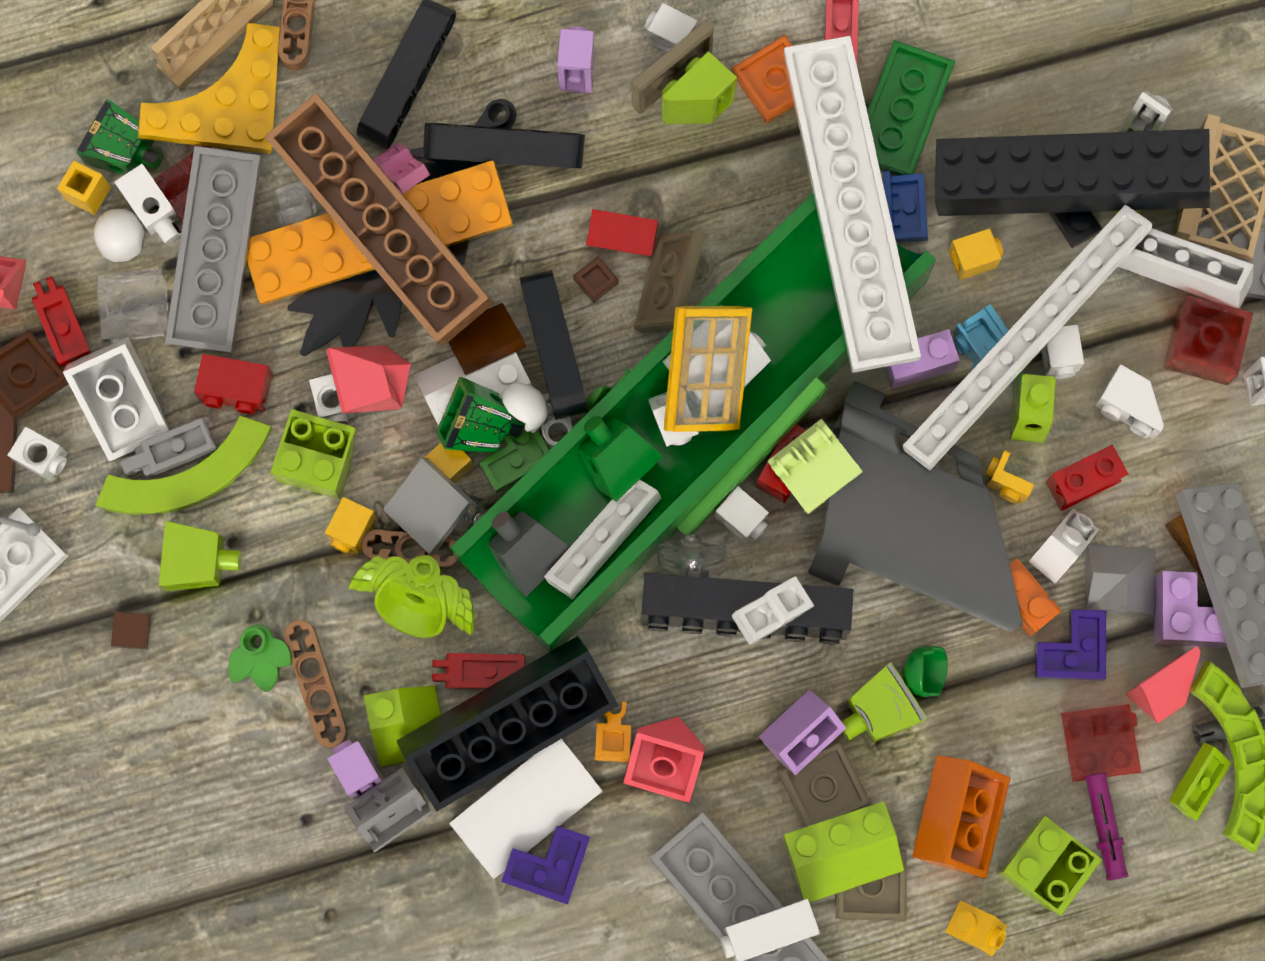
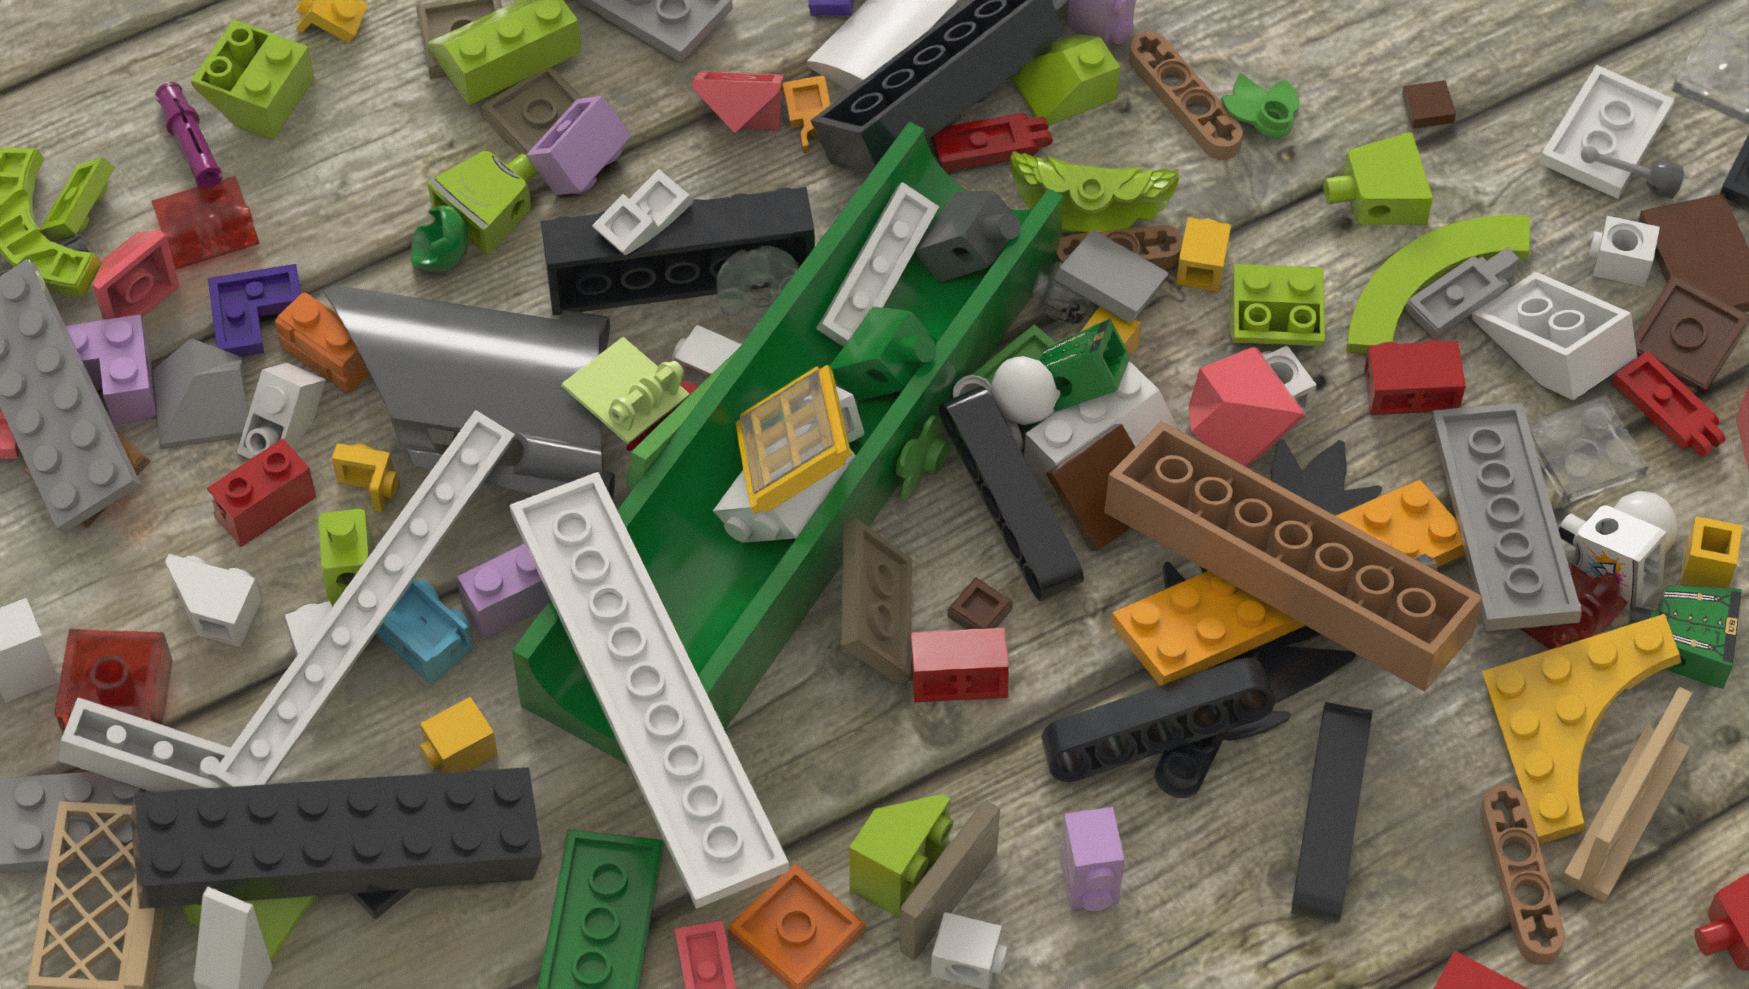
camera: 165 degrees right, 20 degrees down
bright pink slope [374,142,430,193] -> none
blue bracket [882,171,928,243] -> none
orange slope [912,755,1011,879] -> none

